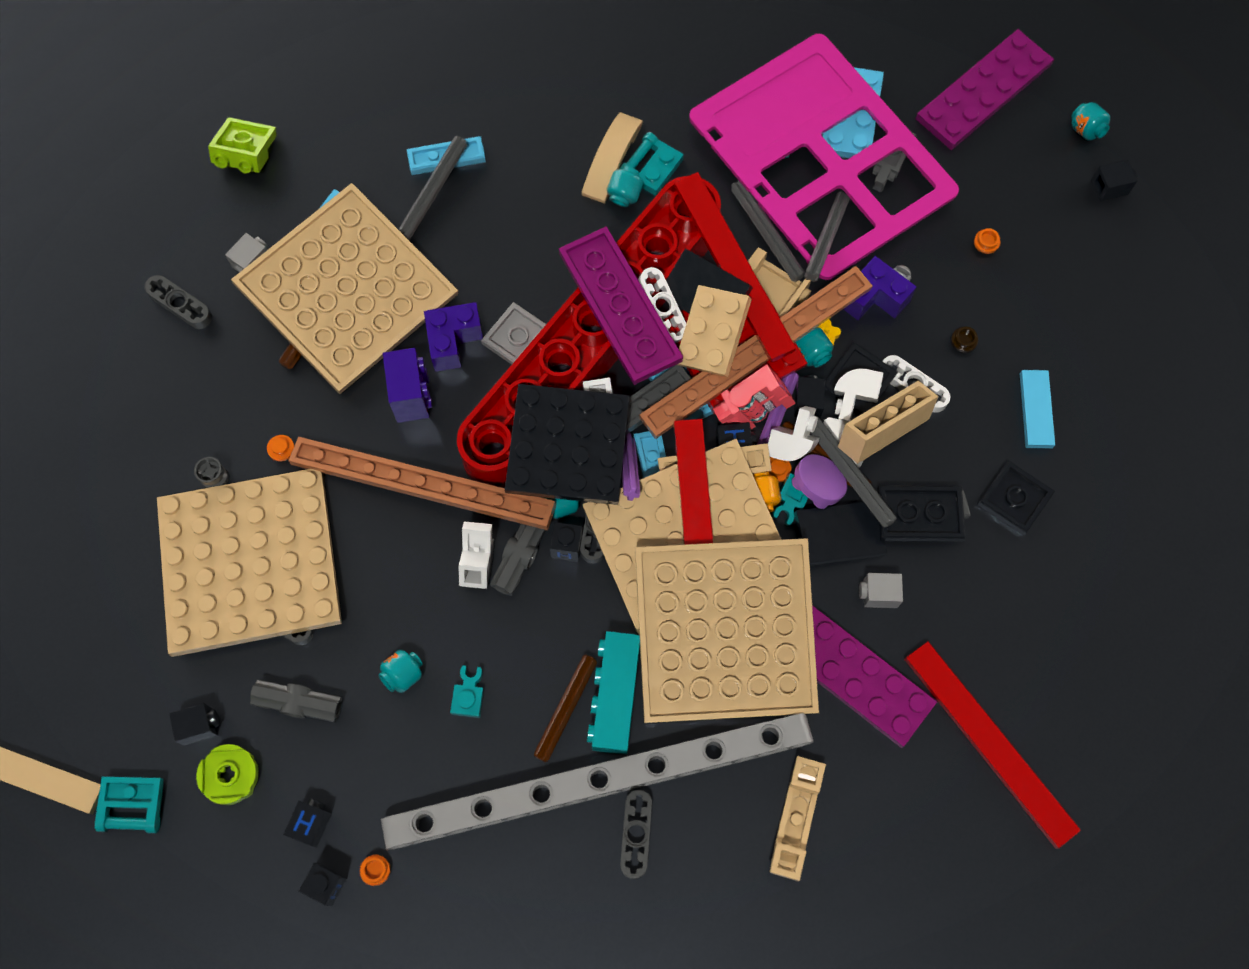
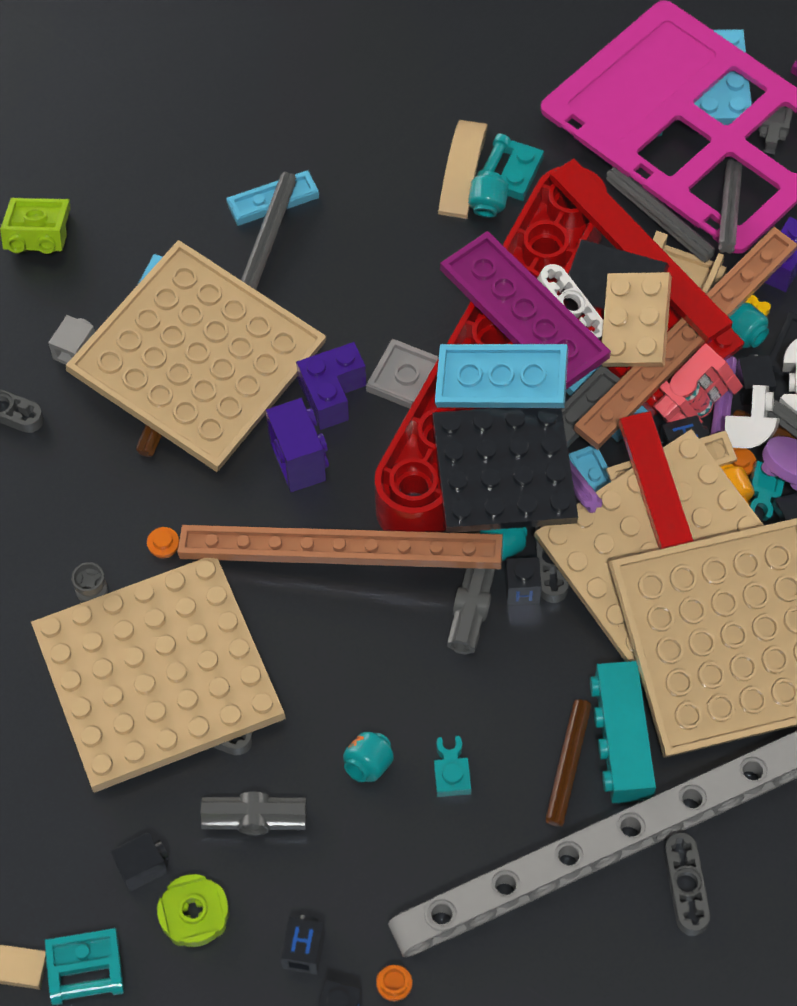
camera: 10 degrees left, 10 degrees down
white brick [459,522,494,589] -> none
none -> medium azure plate [435,344,568,408]

